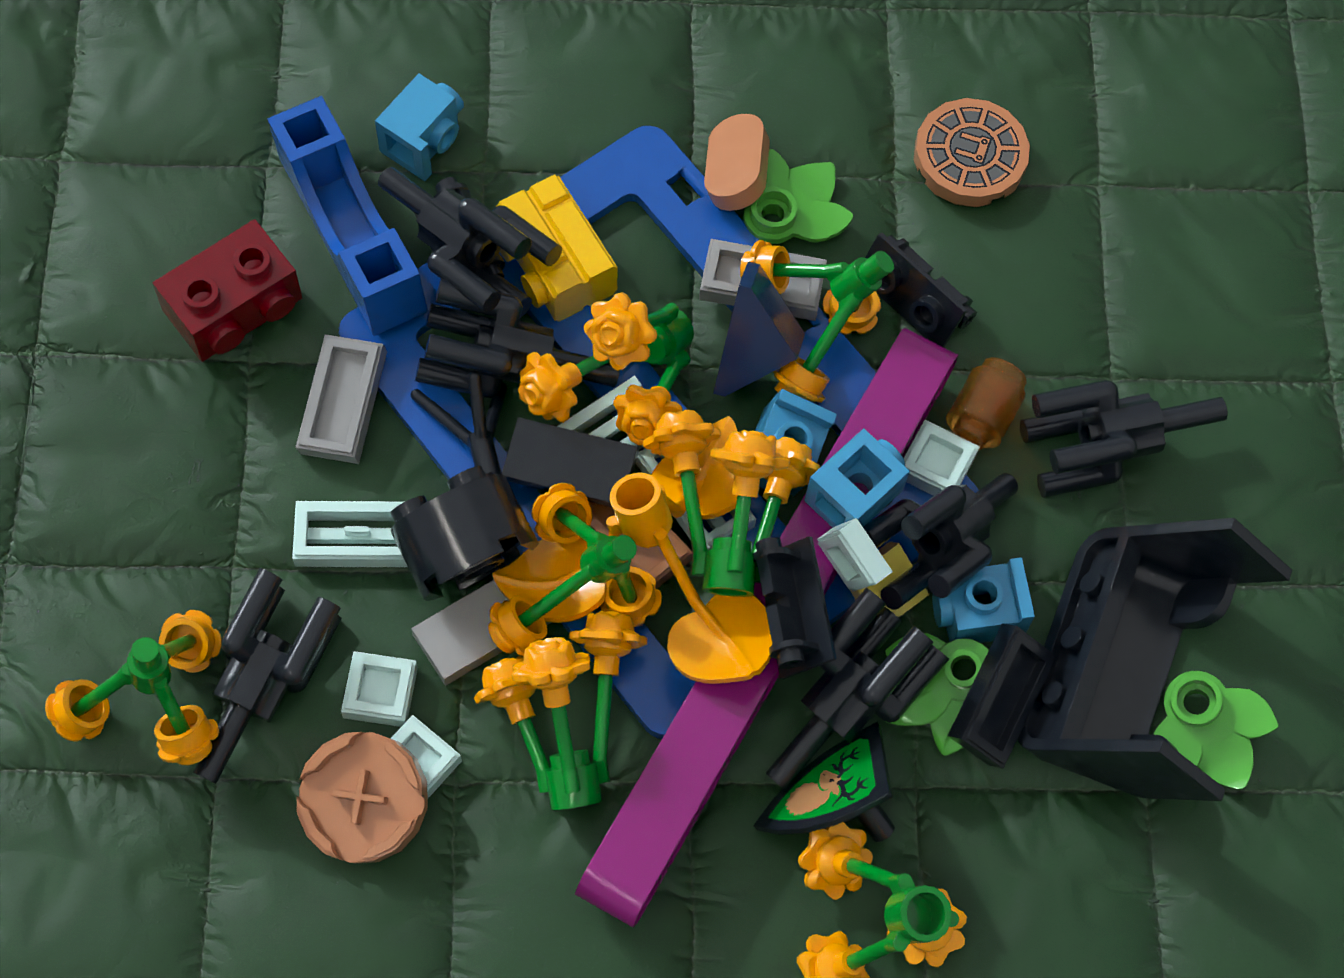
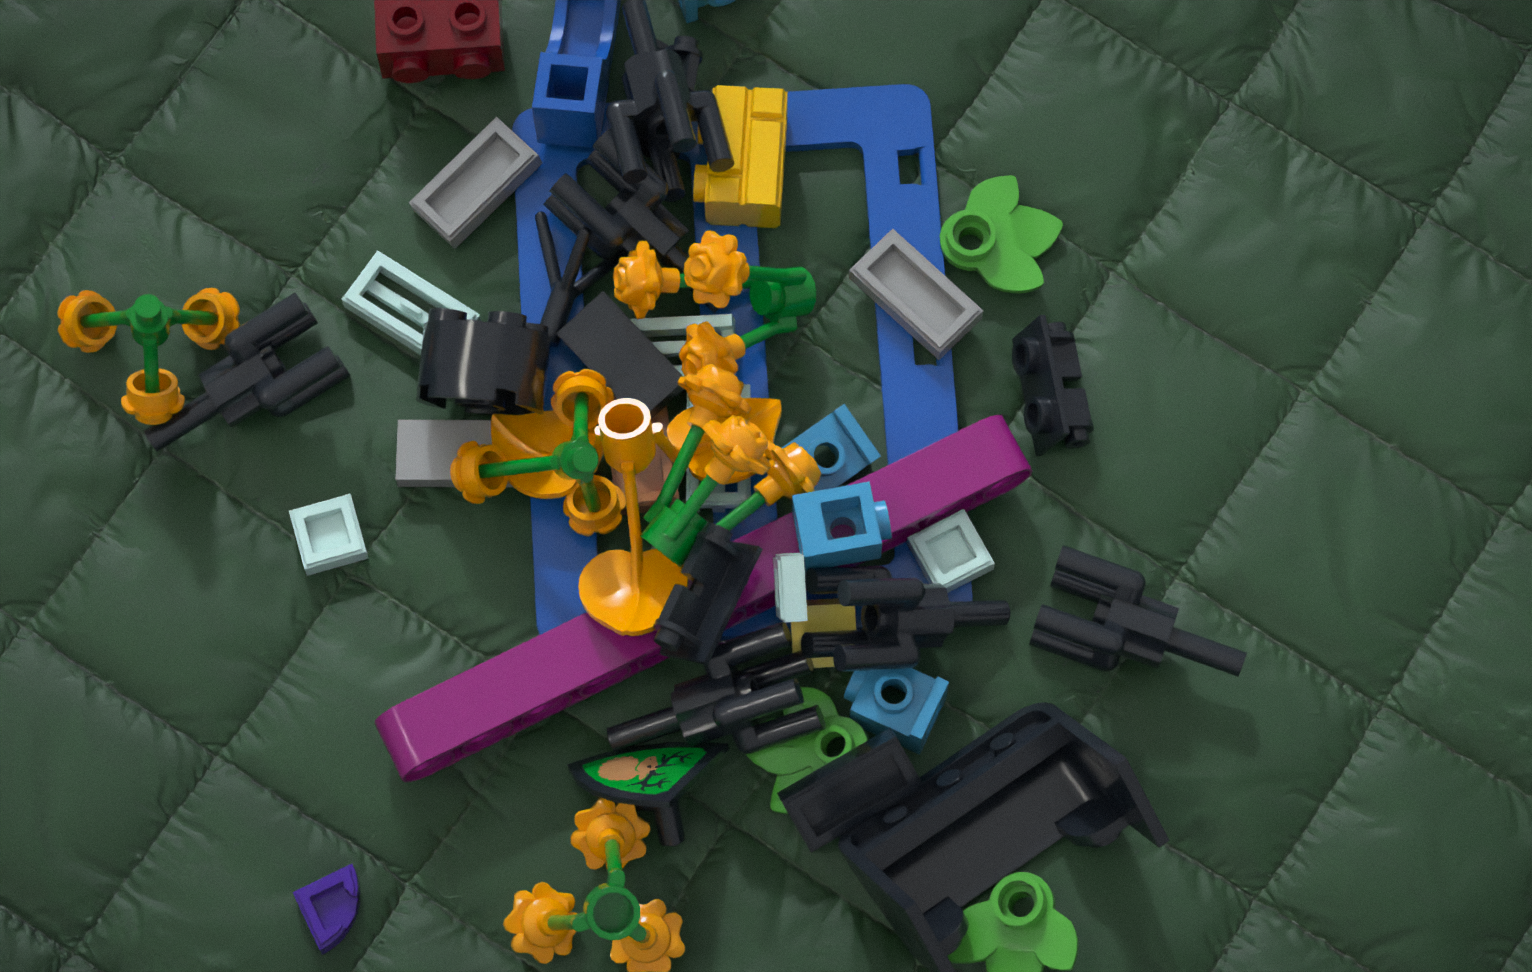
camera: 40 degrees right, 5 degrees up
nougat tile [297,732,428,863] -> none
light aqua tile [341,651,418,727] -> none
plant [474,611,648,810] -> none
nougat tile [704,114,770,211] -> none
dark blue slope [713,261,805,396] -> none
plant [740,240,894,403] -> none
nougat tile [913,98,1030,207] -> none
clear orange brick [946,358,1027,450] -> none

